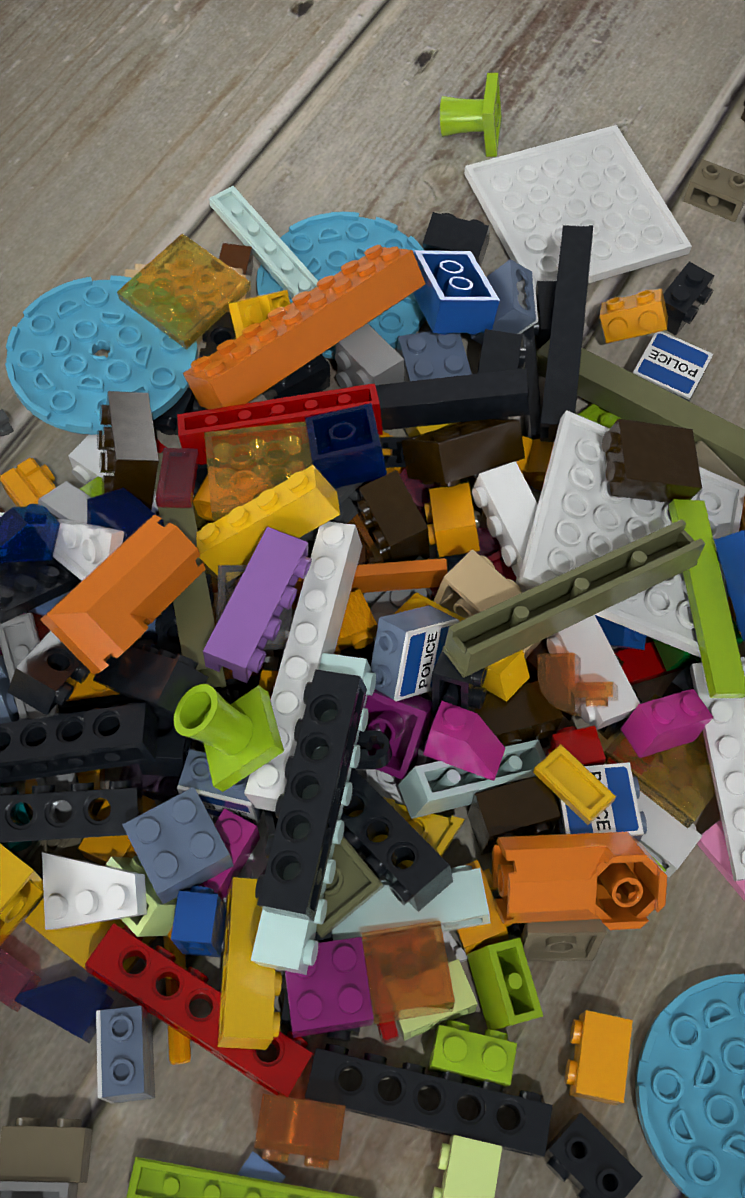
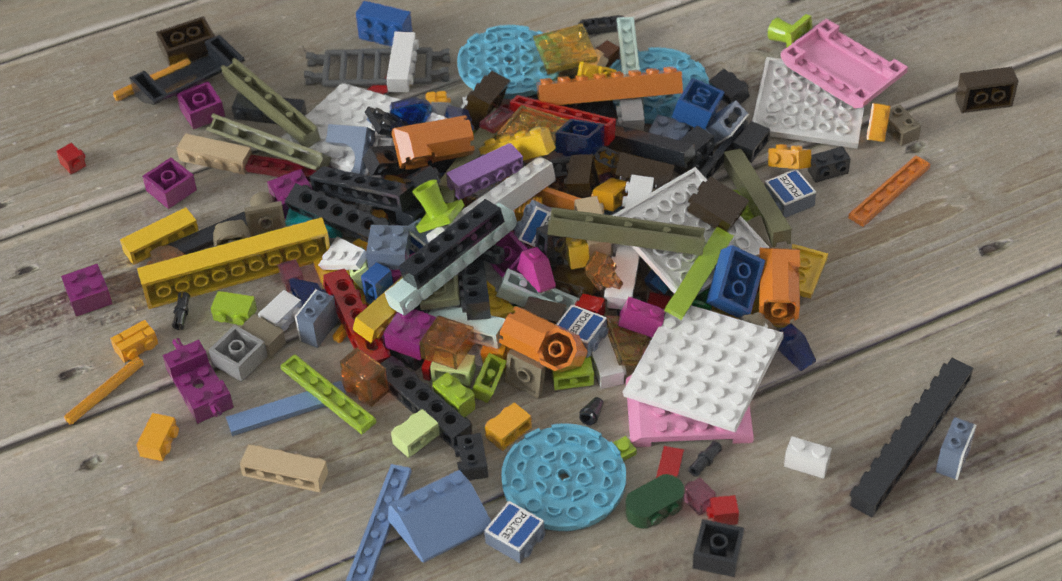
camera: 40 degrees right, 15 degrees down
yellow tile [533,744,616,825] -> none
black tile [540,225,593,442] -> none
none -> white brick [258,290,302,331]
none -> black beam [578,15,624,36]
none -> black cone [579,397,604,425]
none -> bright pink slope [781,19,908,108]
none -> light orange brick [866,103,891,142]

